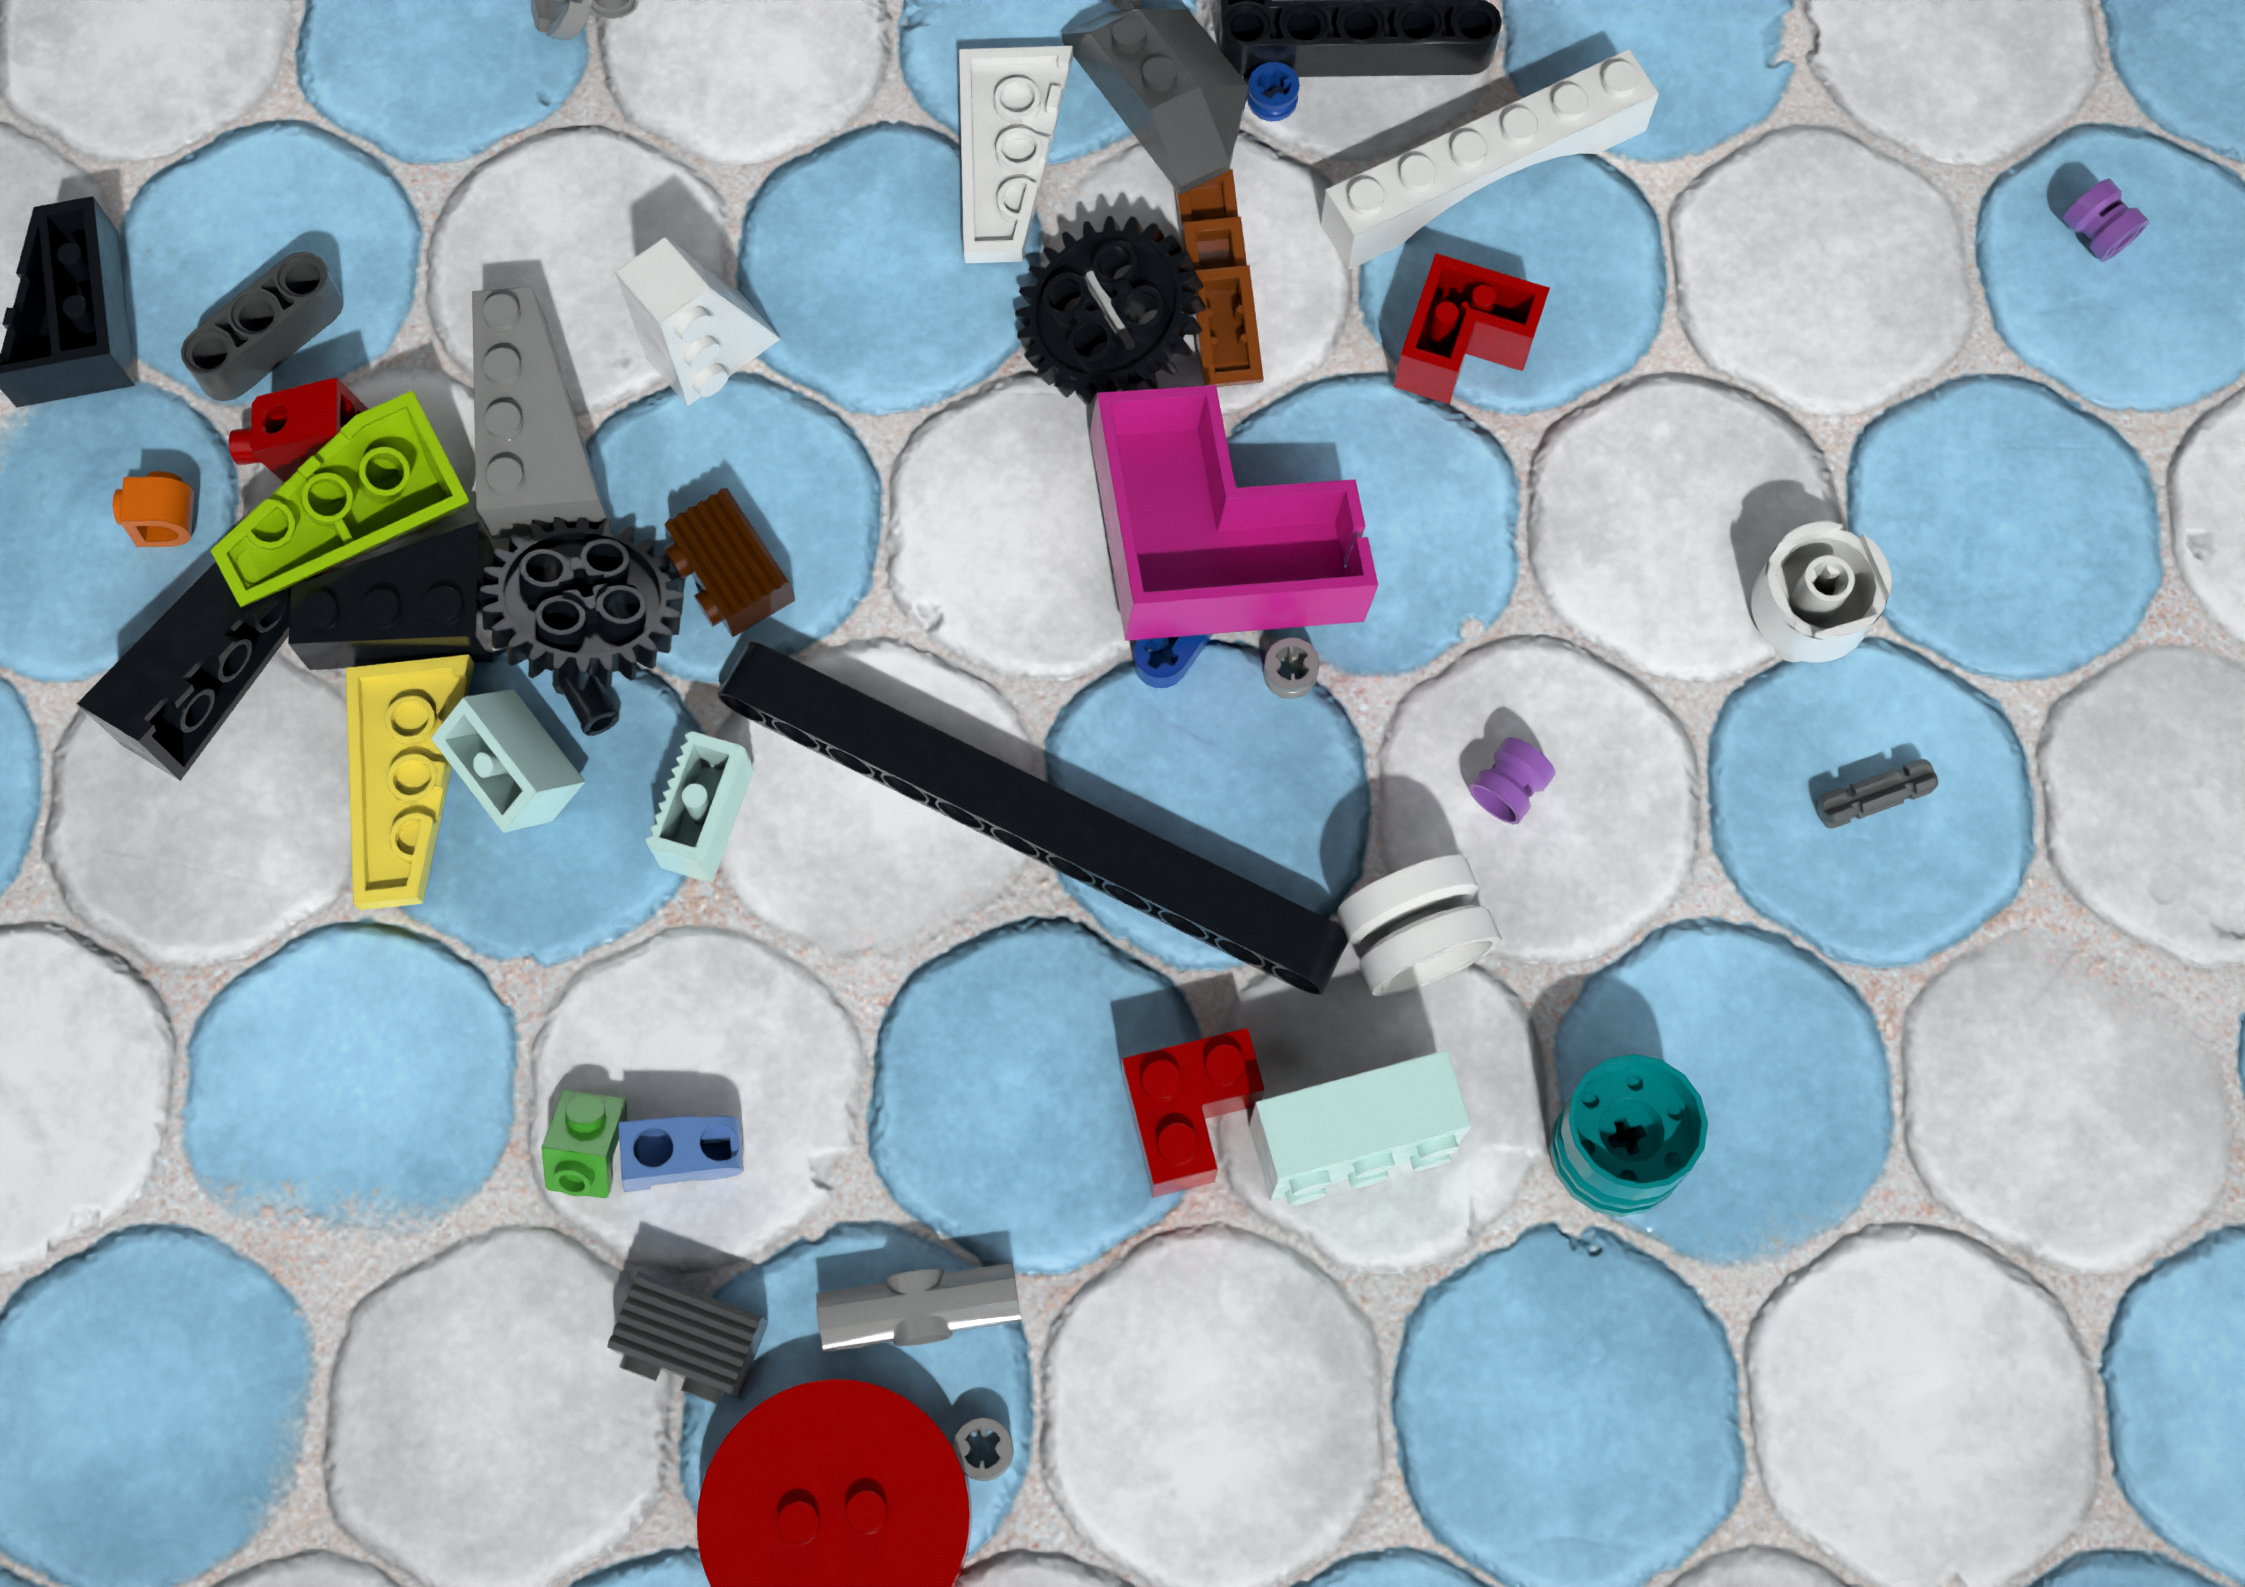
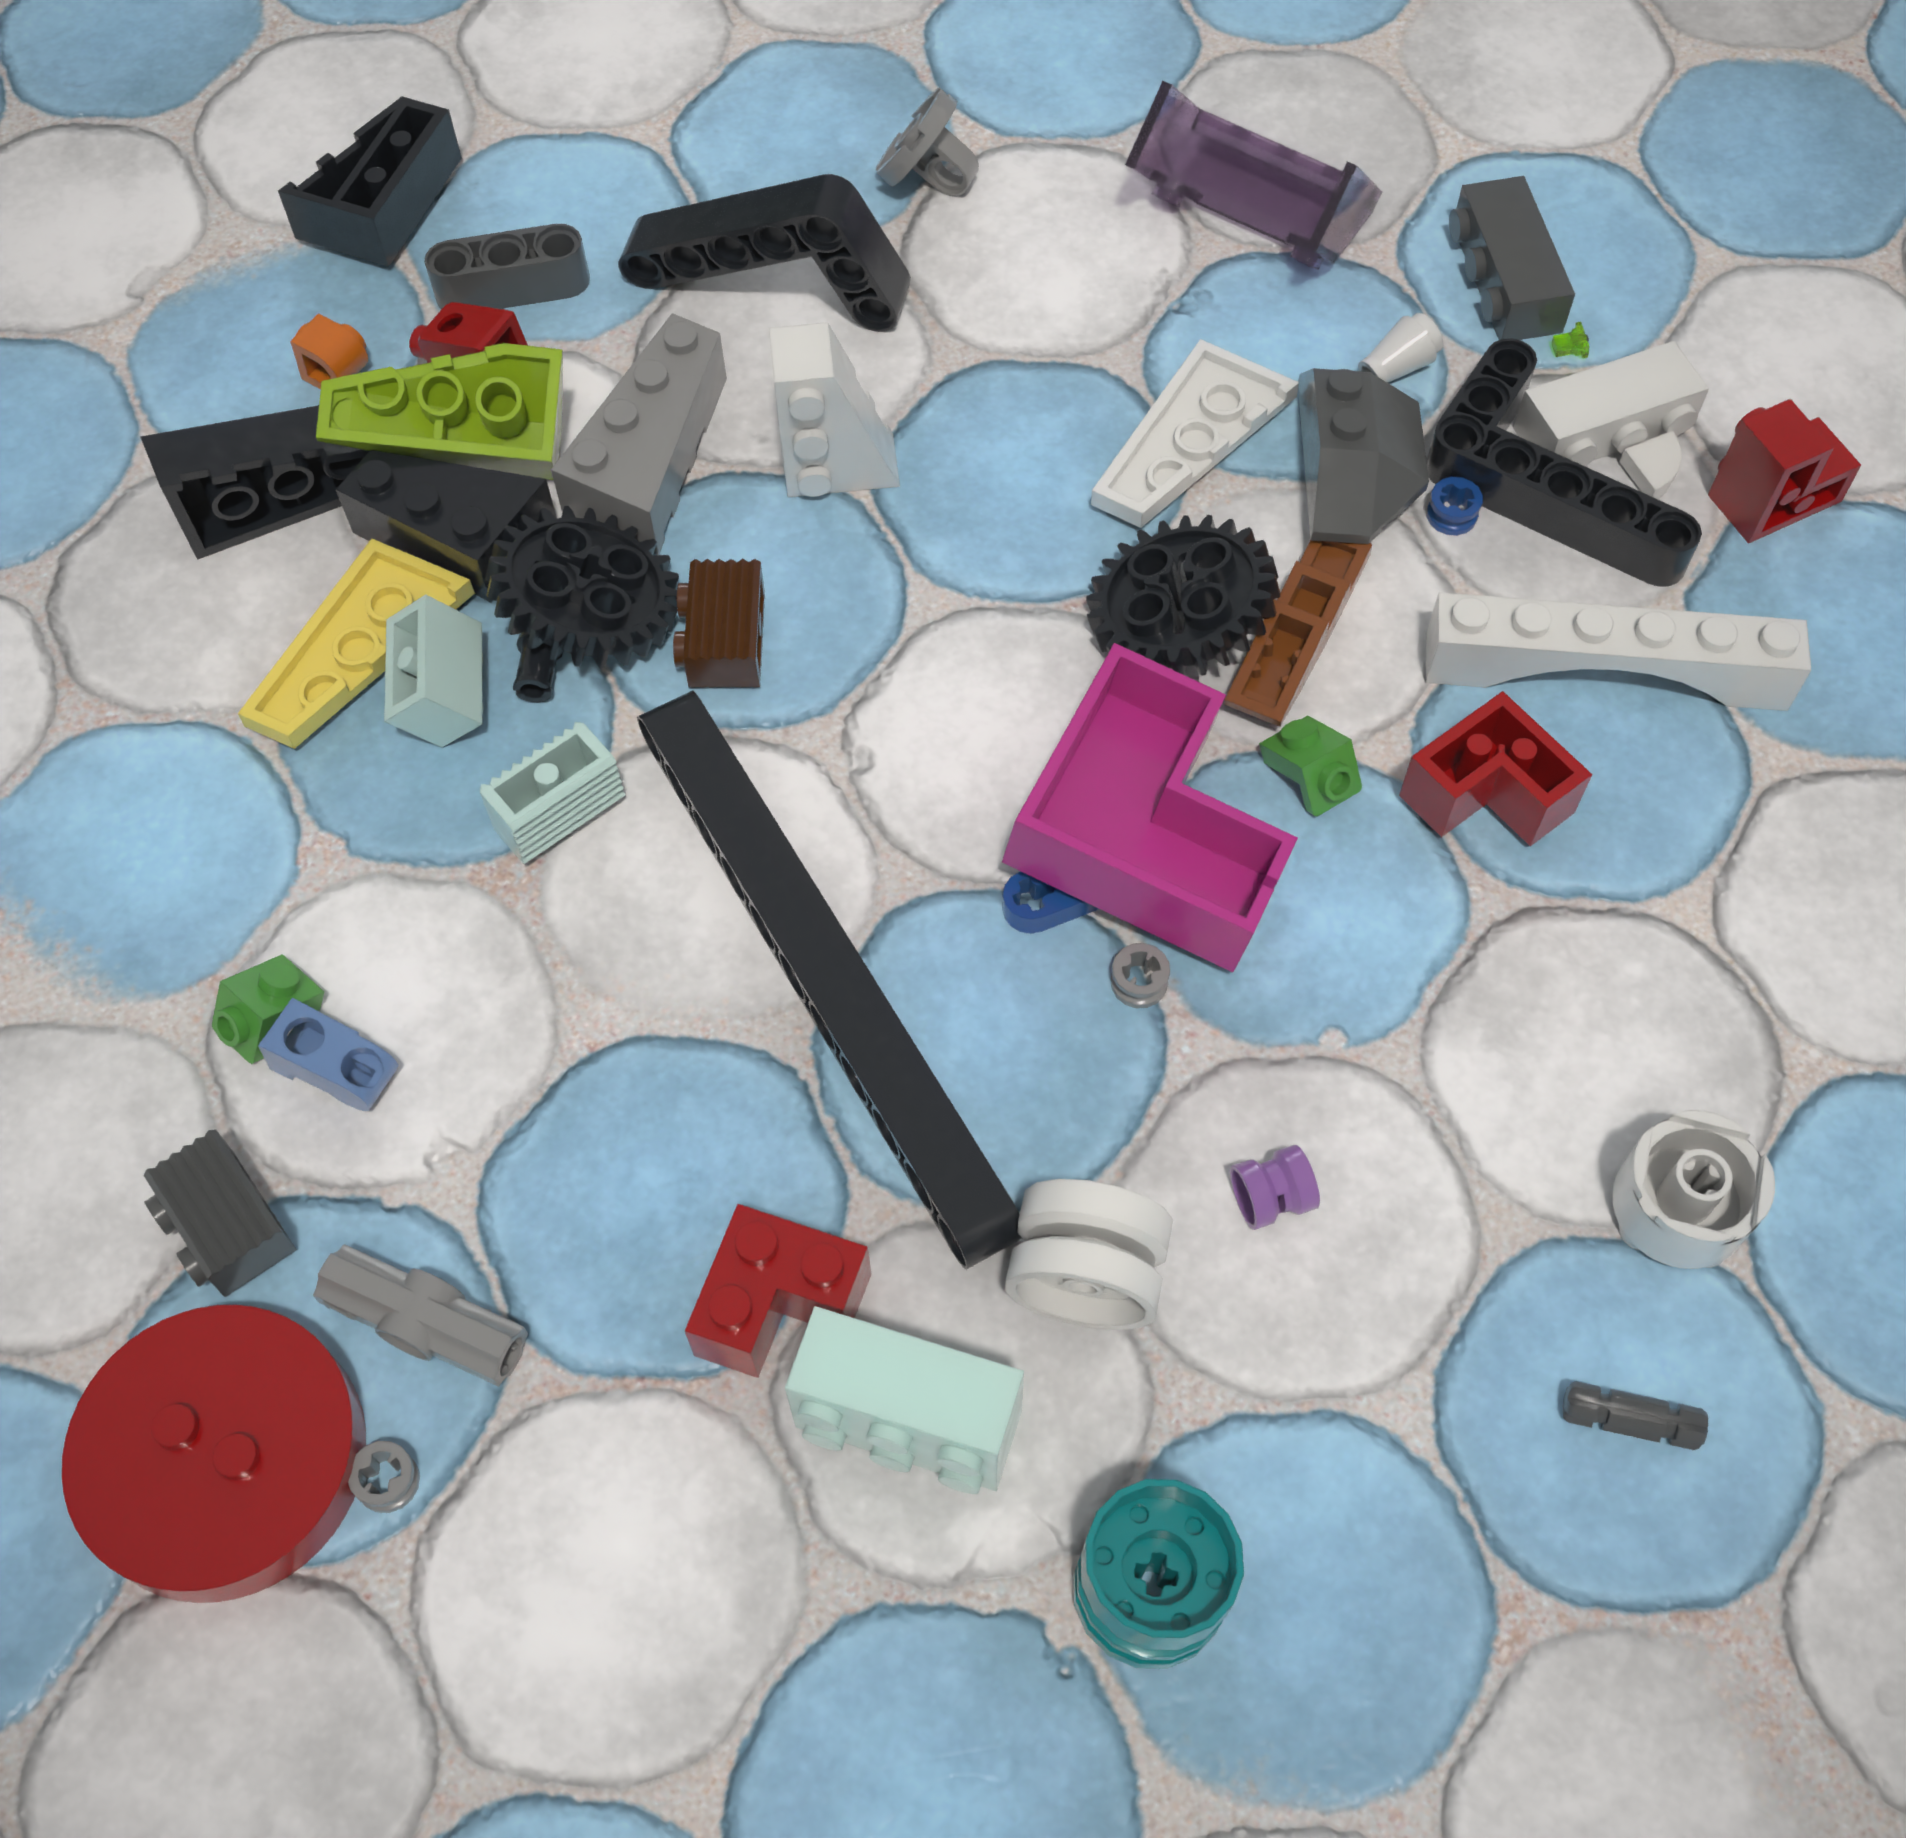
camera: 35 degrees right, 10 degrees down
none -> black beam [618,174,911,332]
none -> bright green bracket [1259,715,1362,817]

